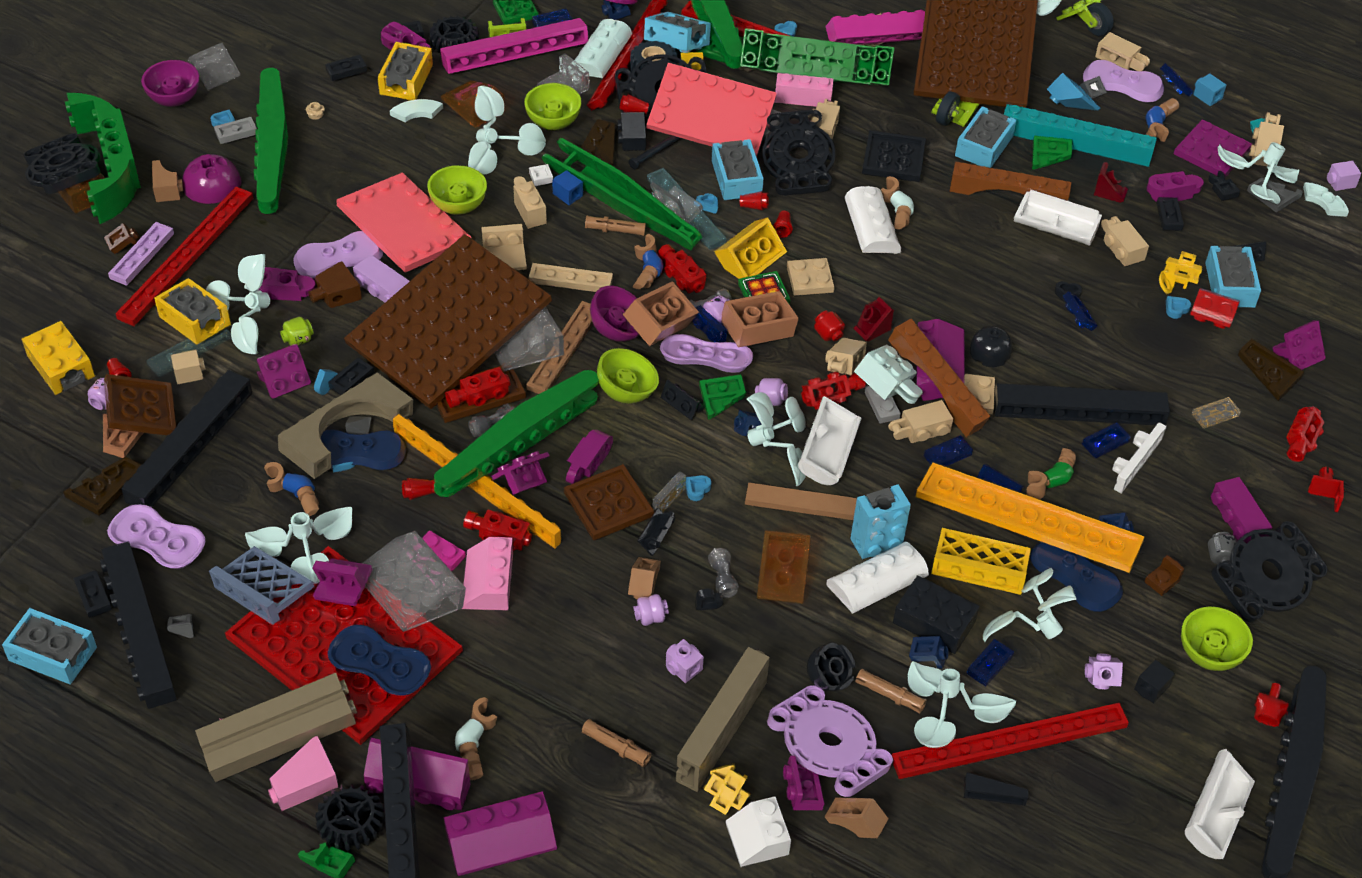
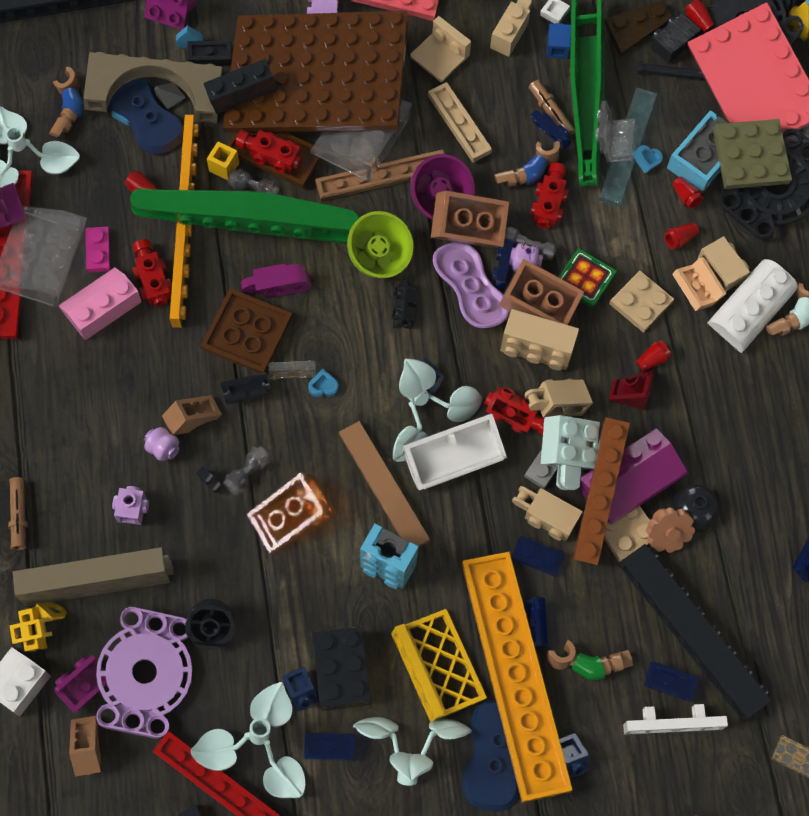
camera: 50 degrees right, 20 degrees up
magenta bracket [492,451,549,495] -> none
green wing [699,375,746,420] -> none
yellow slope [714,218,787,279] -> none
lavender head [755,378,788,406] -> none
red head [814,310,845,342] -> none
white container [826,542,929,614] -> none
medium nougat pin [855,669,927,714] -> none
none -> black brick [203,58,278,114]
none -> yellow brick [207,142,239,181]
none -> tan brick [500,309,579,370]
none -> clear blue plate [530,109,571,149]
none -> red cone [636,340,671,372]
none -> nougat plant [646,507,695,553]
none -> light nougat bracket [672,257,726,311]
none -> tan brick [697,236,750,292]
none -> olive plate [713,119,792,189]

